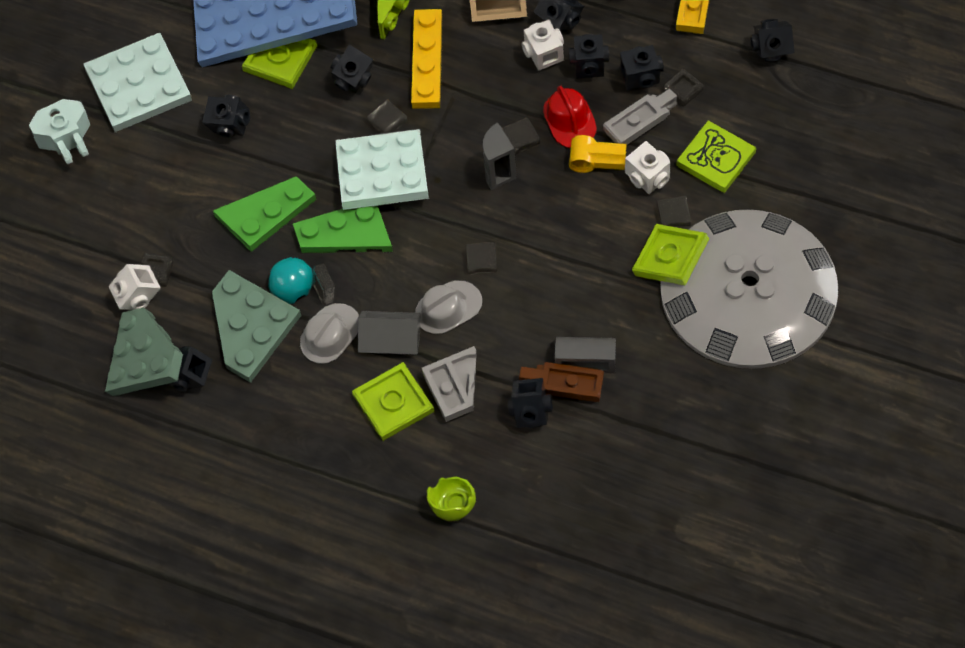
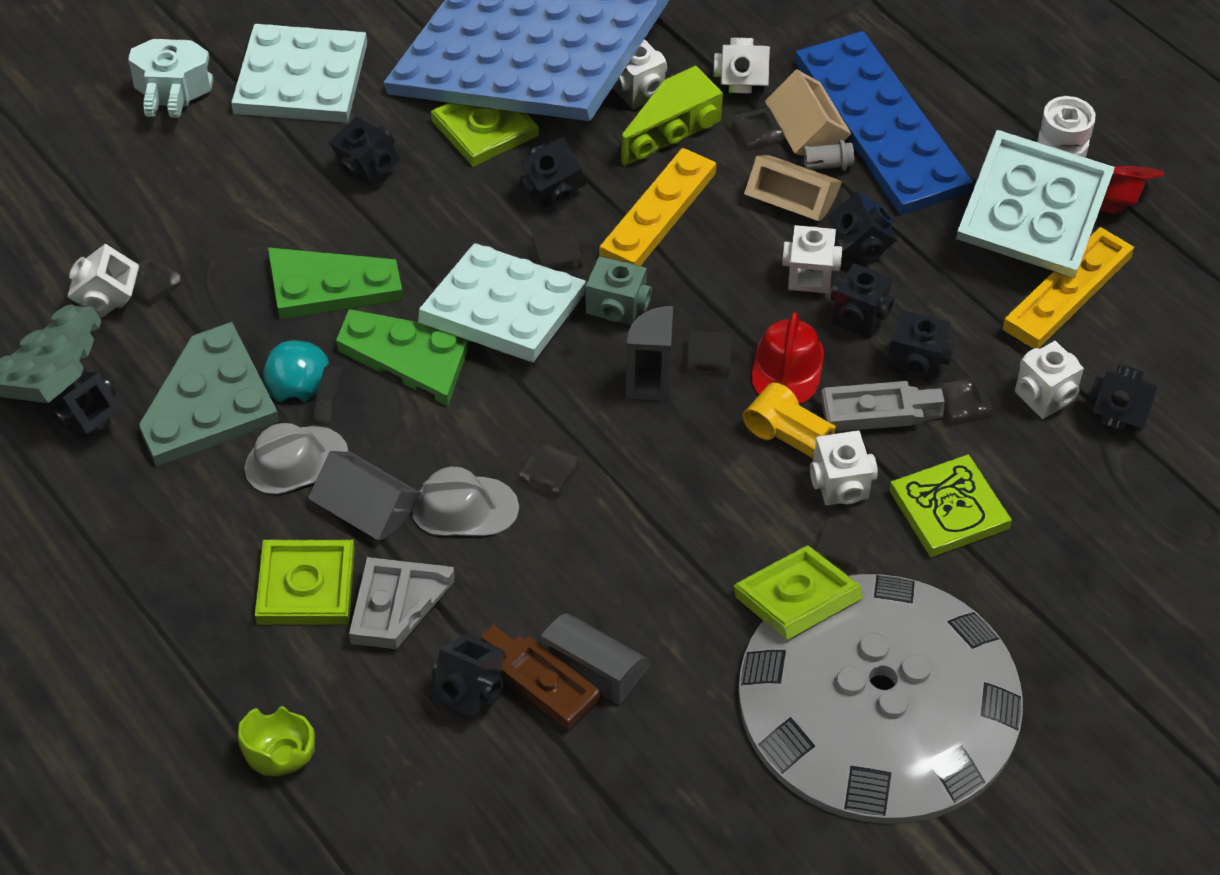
camera: 25 degrees right, 10 degrees down
none -> sand green brick [586,256,652,325]
none -> white brick [1015,341,1084,419]

